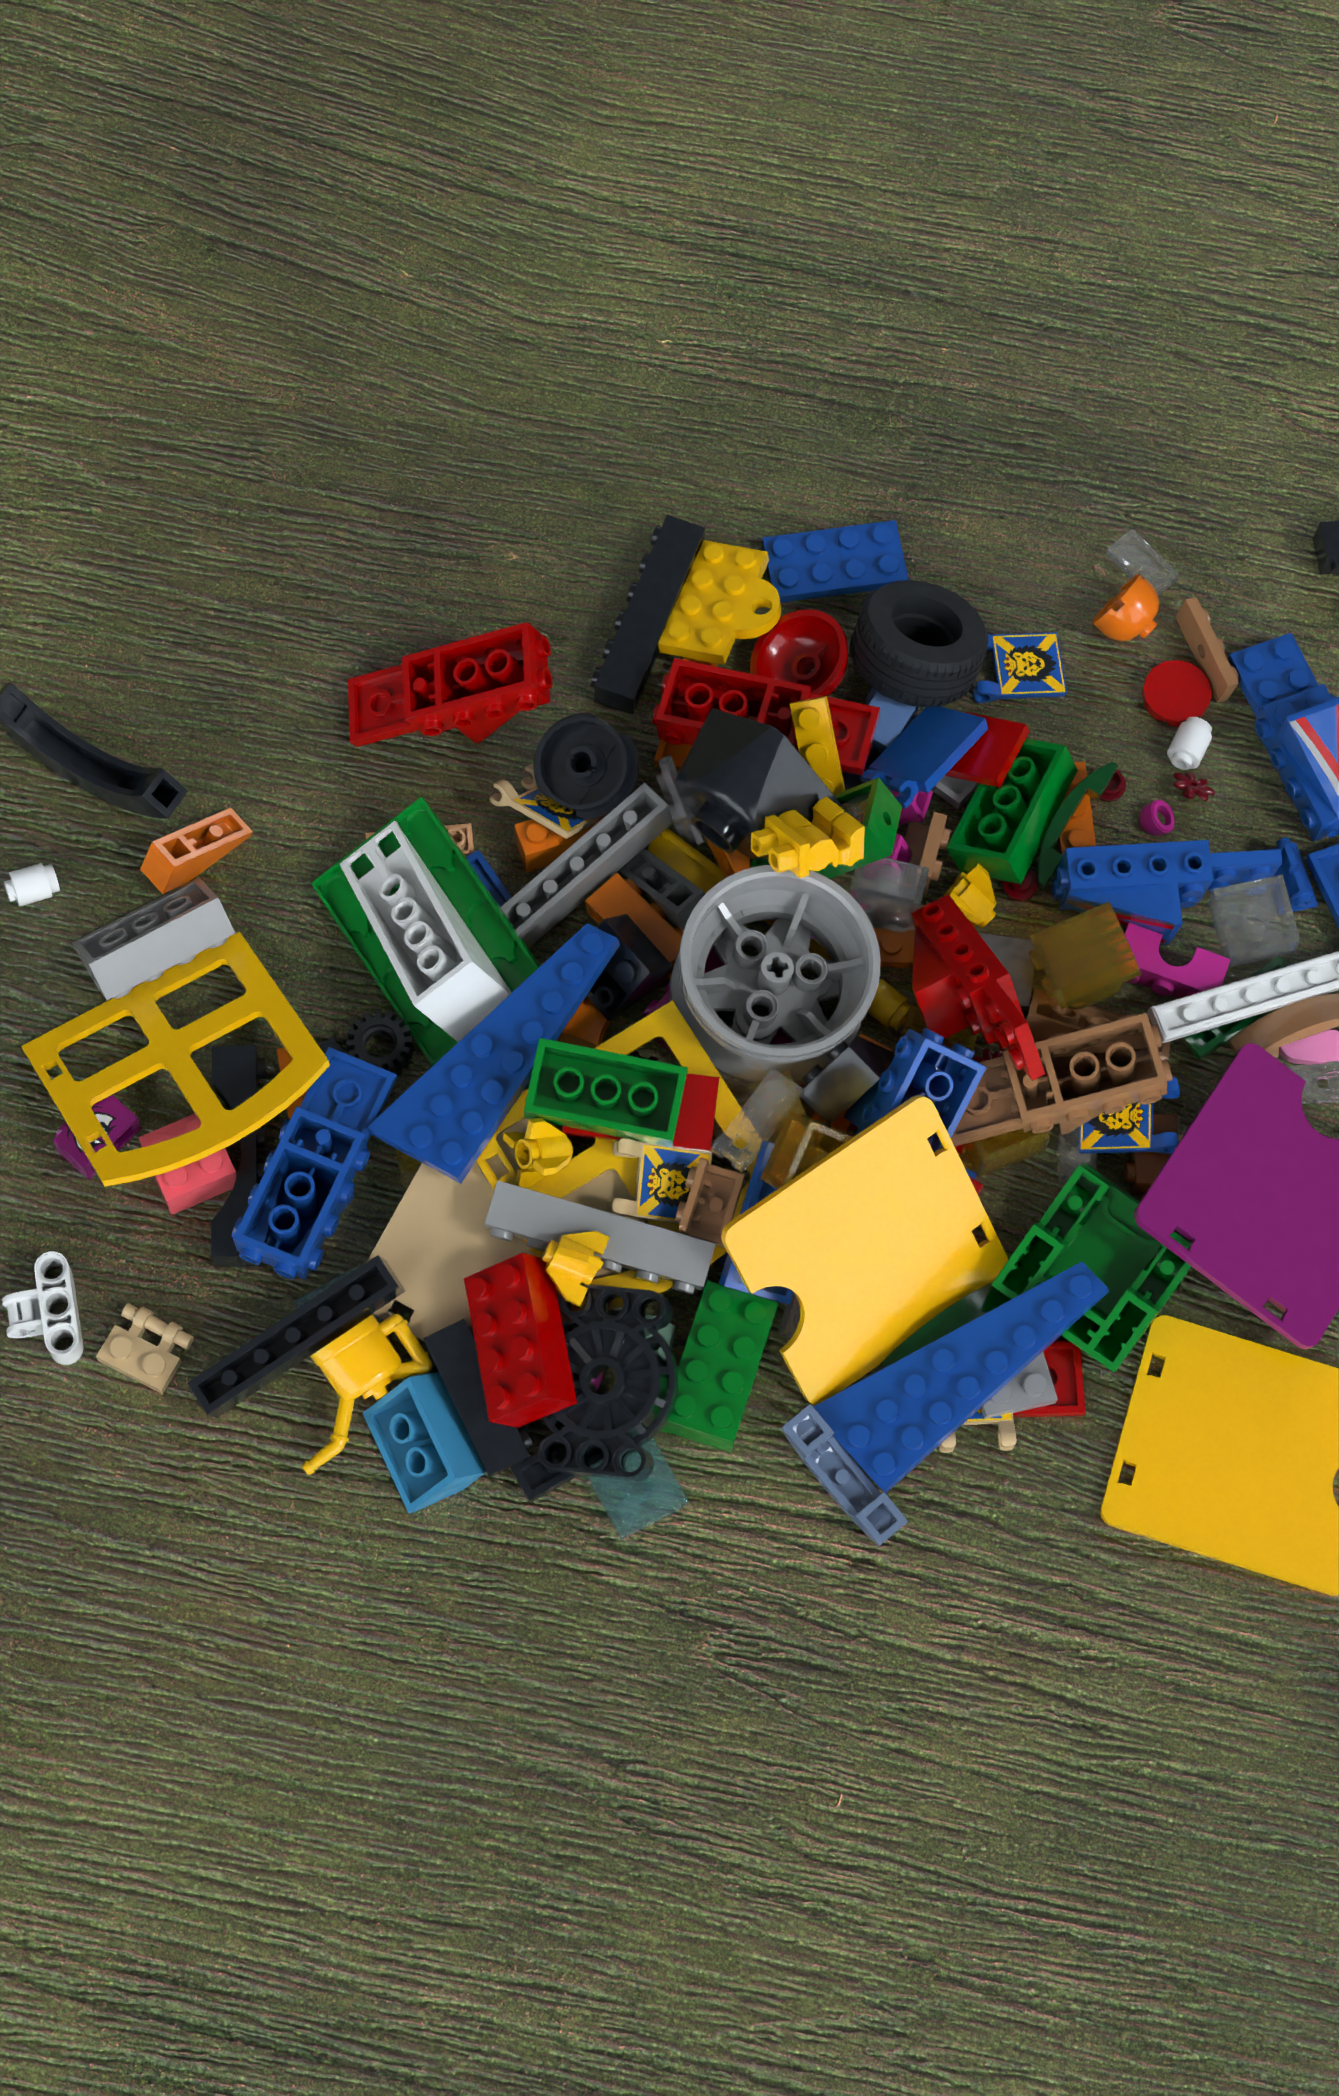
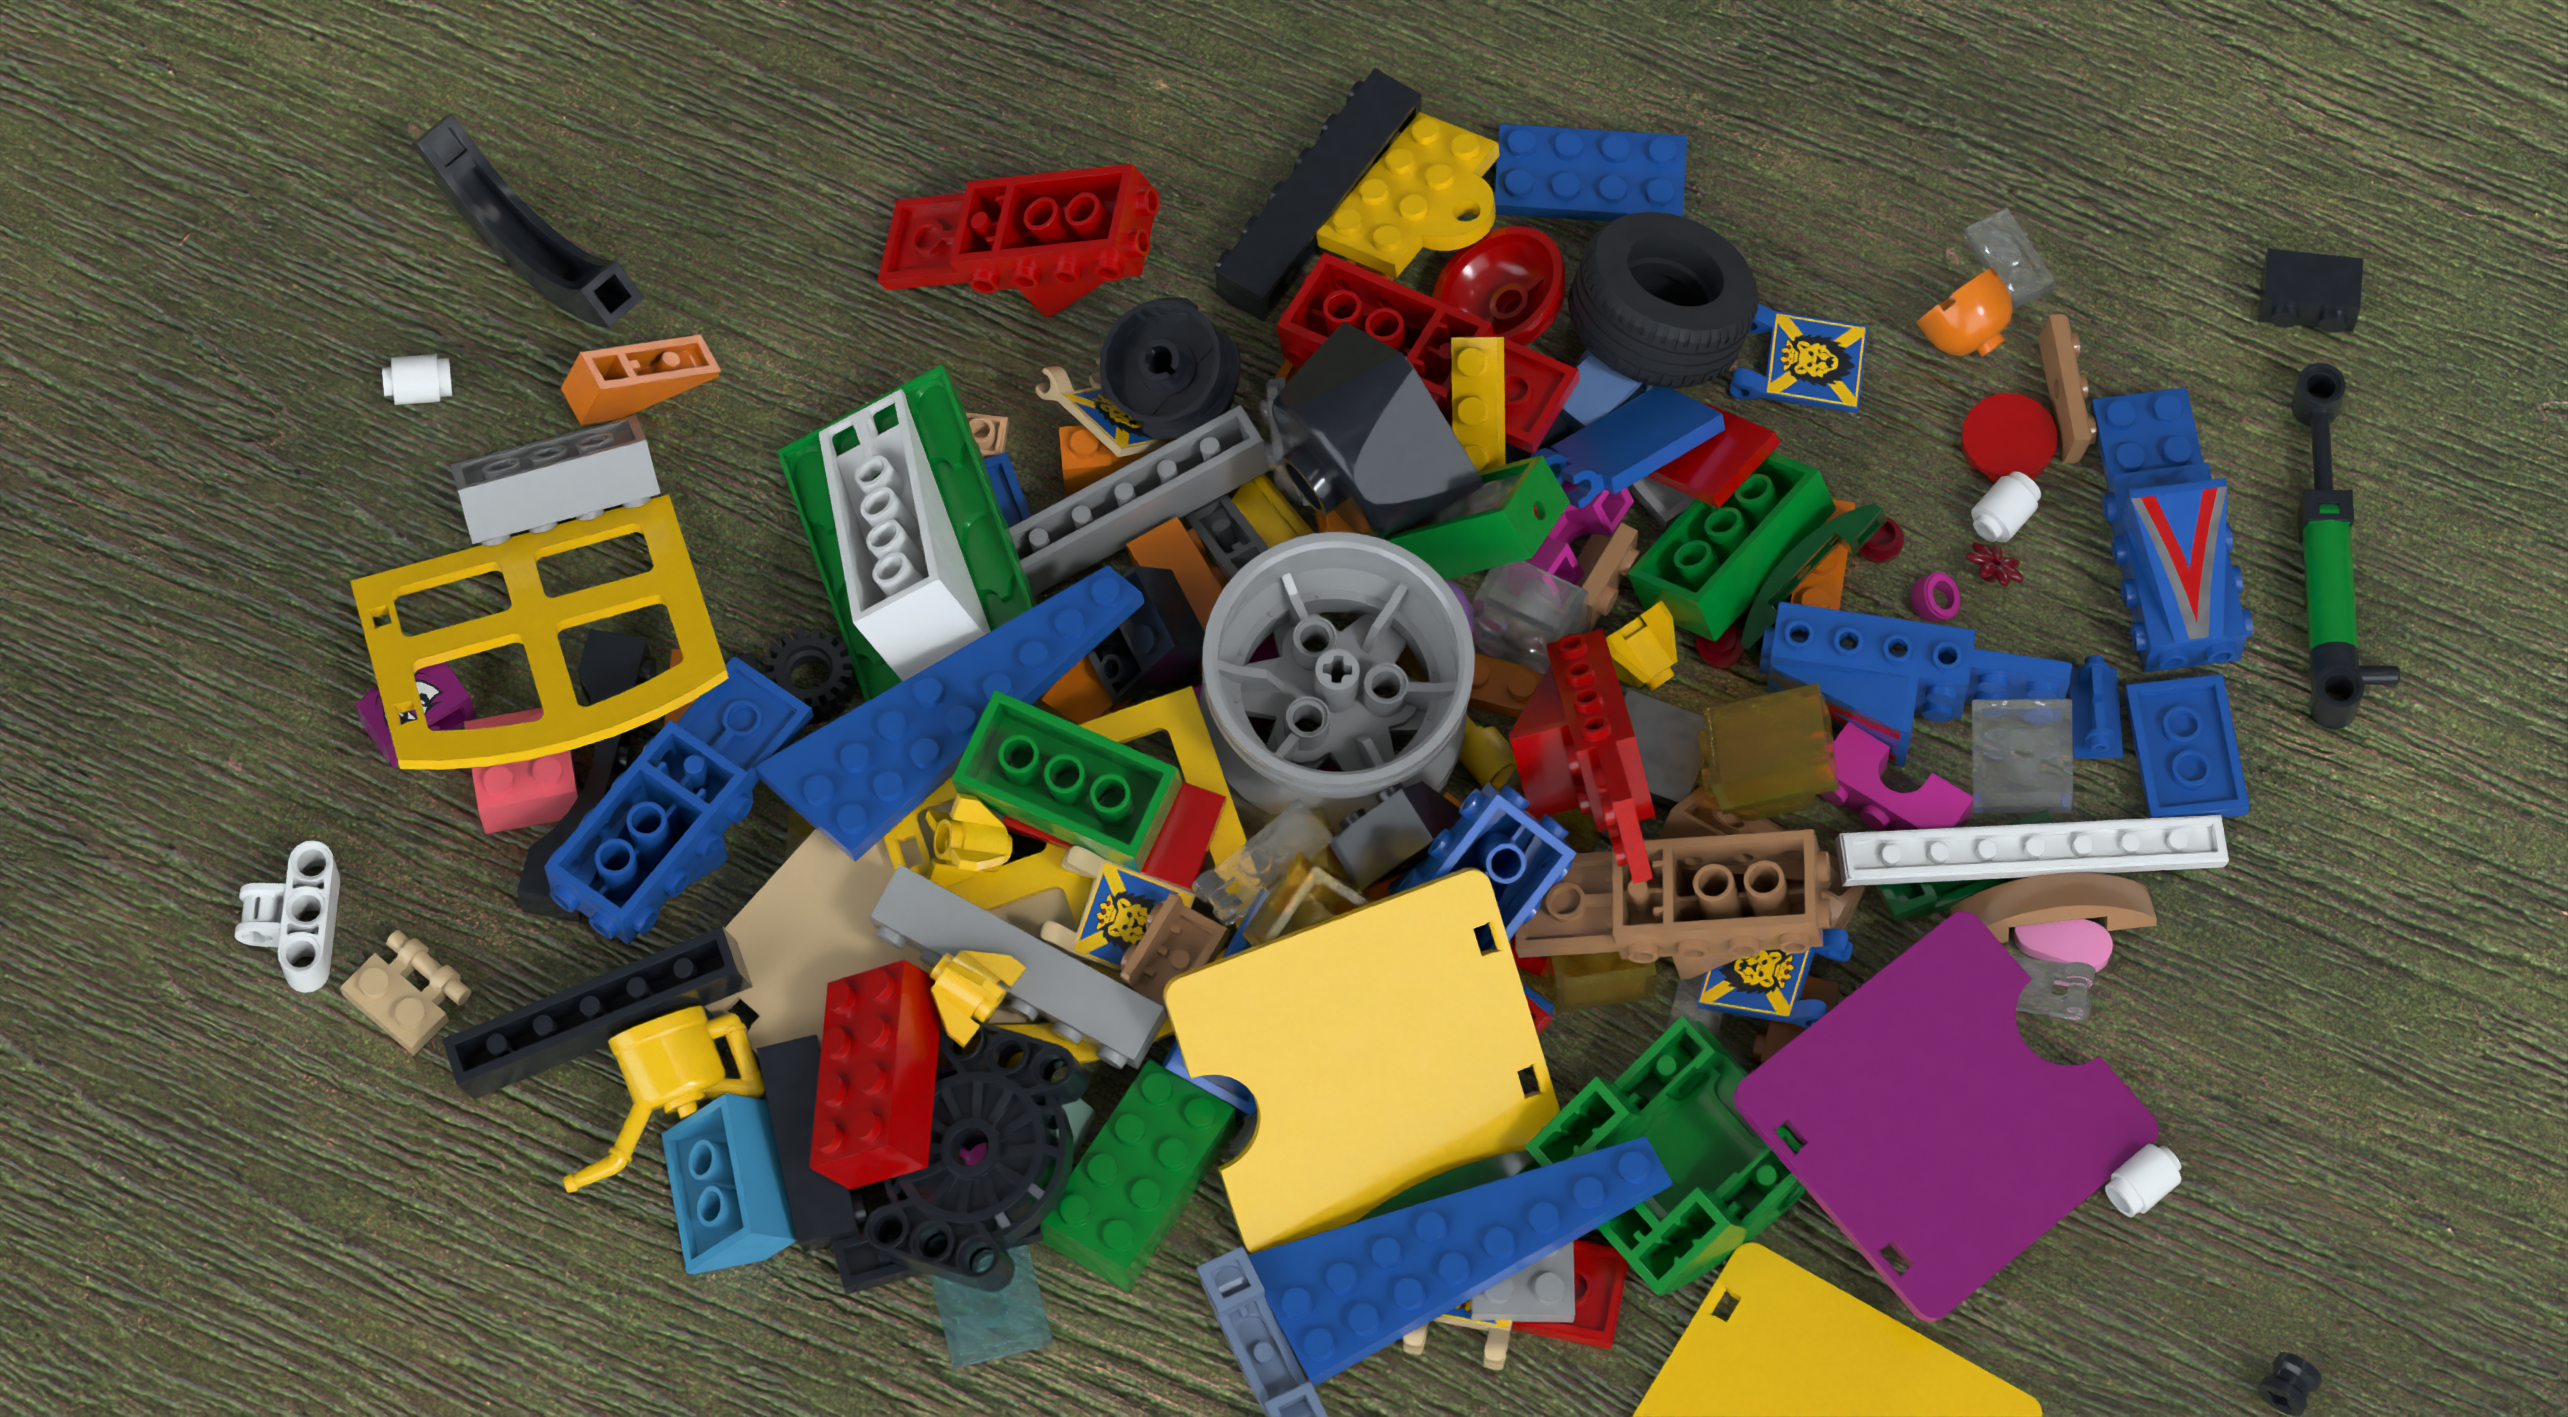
camera: 20 degrees right, 5 degrees down
yellow hips [751,796,865,878] -> none

